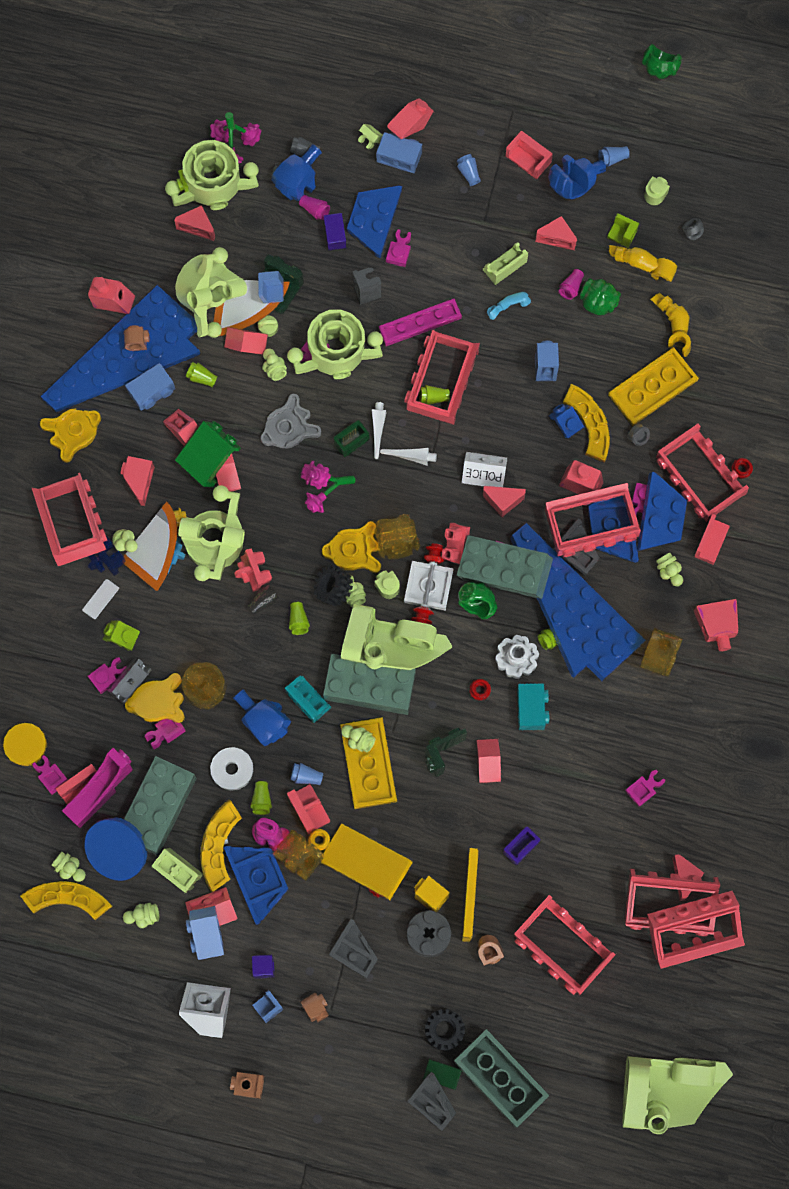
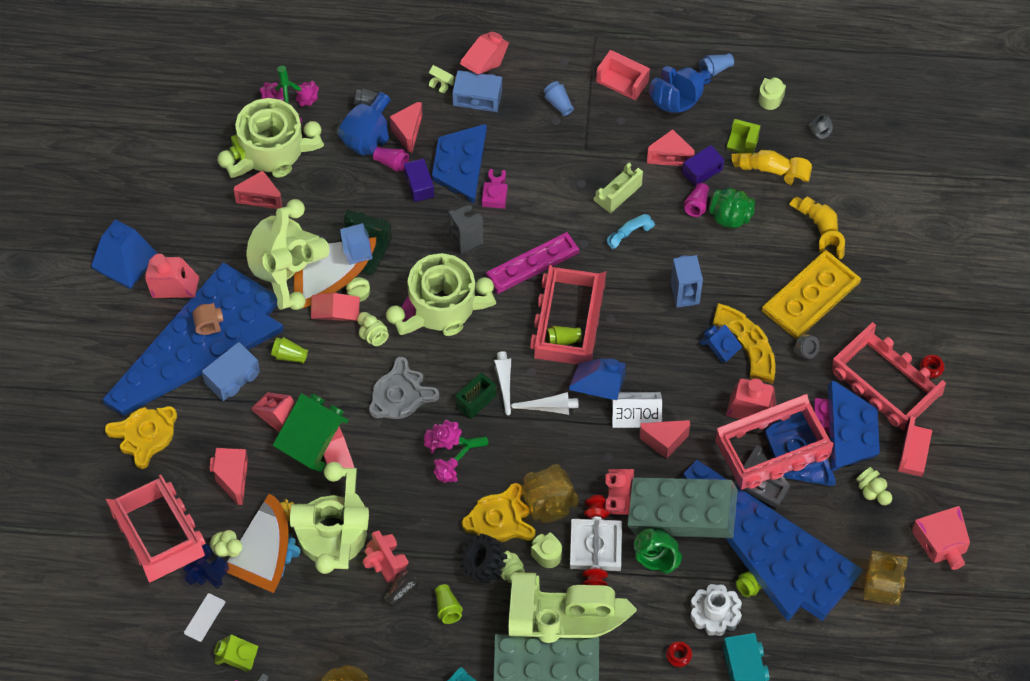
camera: 10 degrees left, 15 degrees down
none -> blue slope [91,219,157,289]
none -> coral slope [390,102,423,153]
none -> blue slope [569,358,626,400]
none -> dark purple piece [682,145,725,187]

